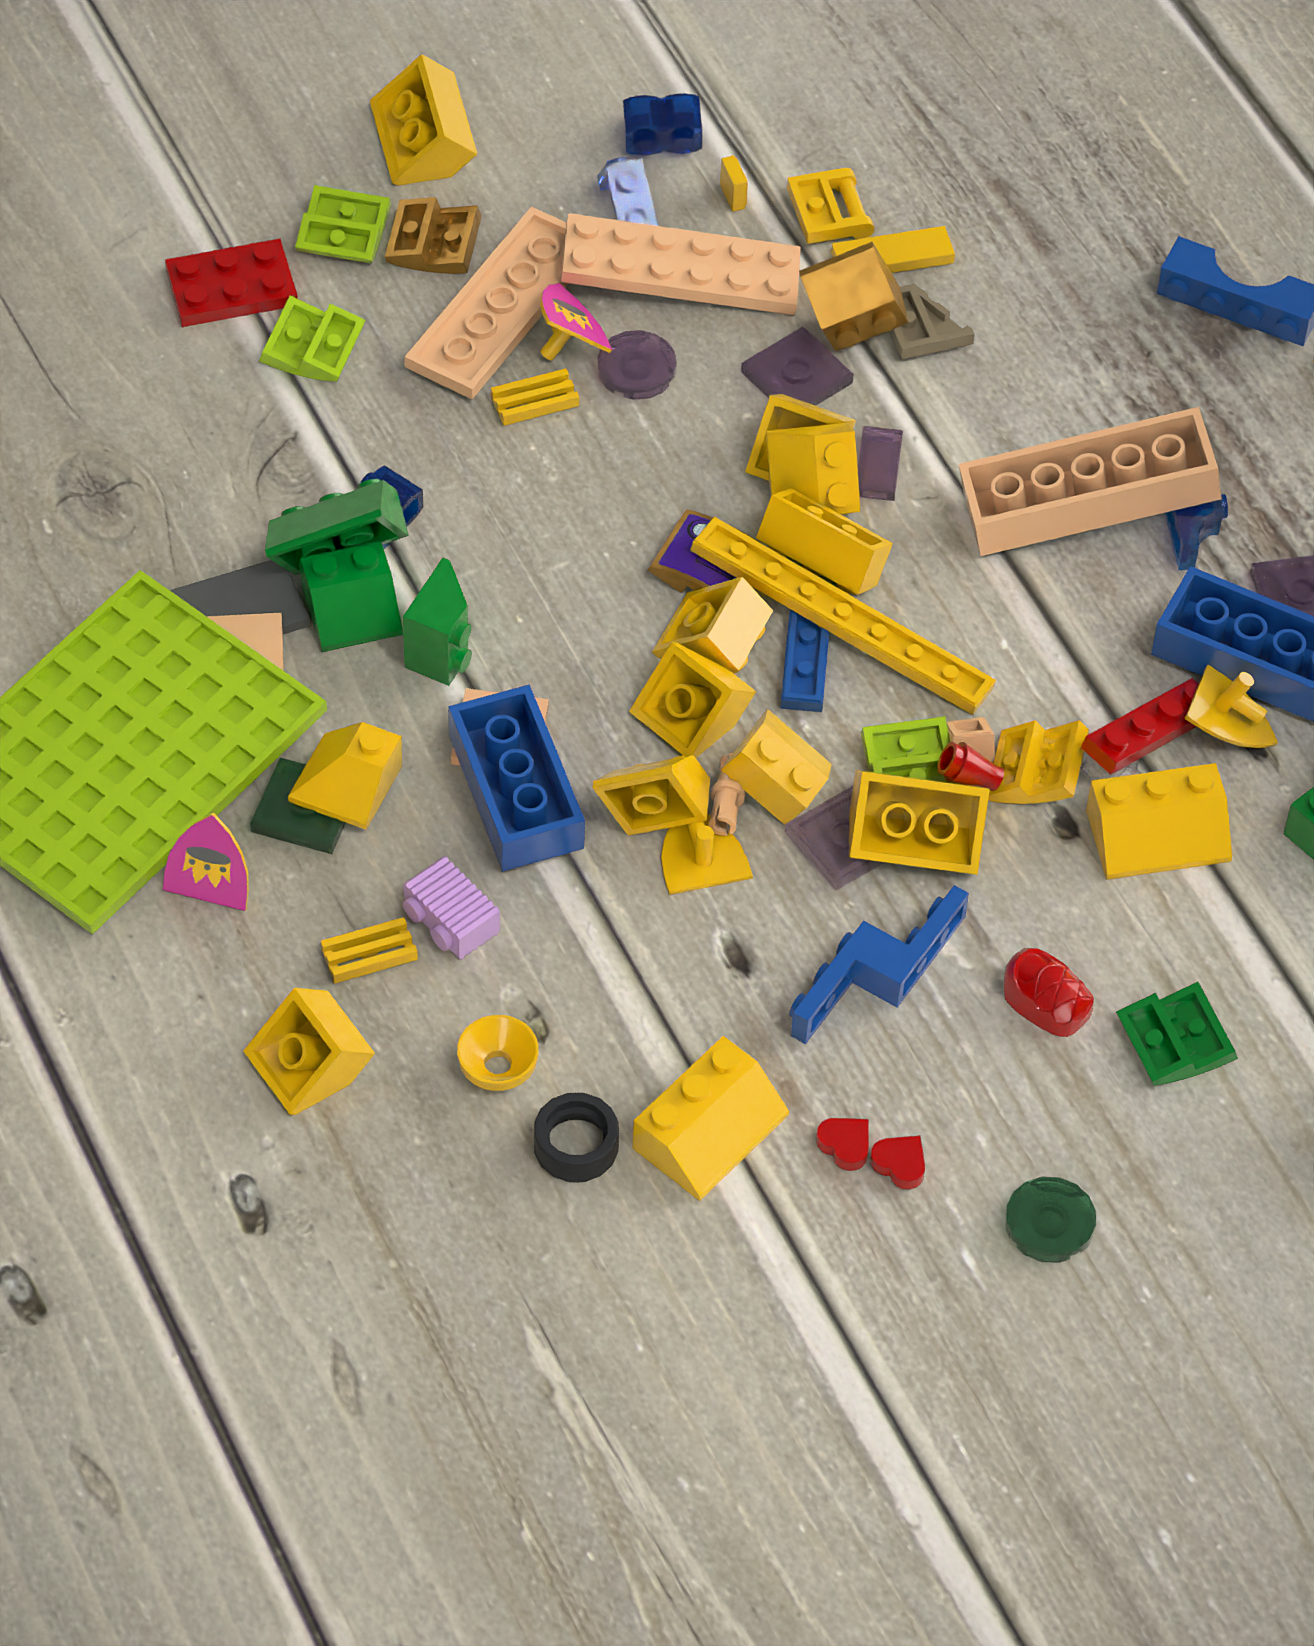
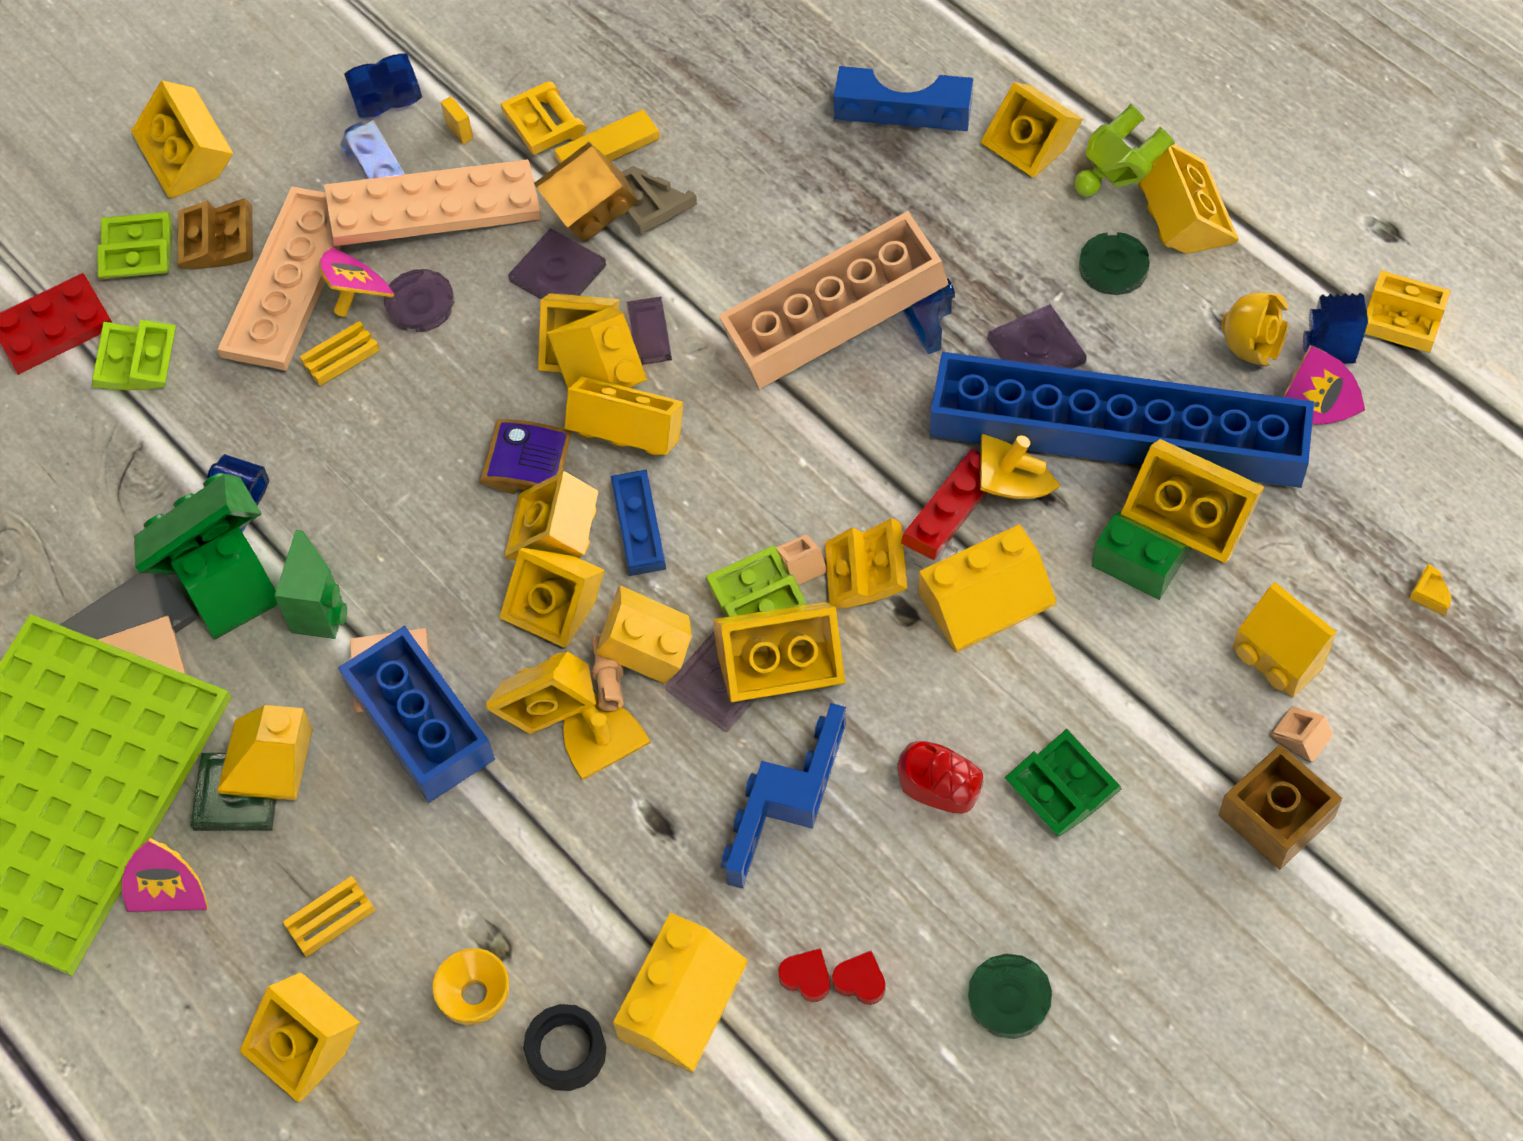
camera: 10 degrees left, 5 degrees up
lavender brick [402,856,500,959] -> none
yellow tile [691,516,996,715] -> none
red cone [937,742,1004,791] -> none

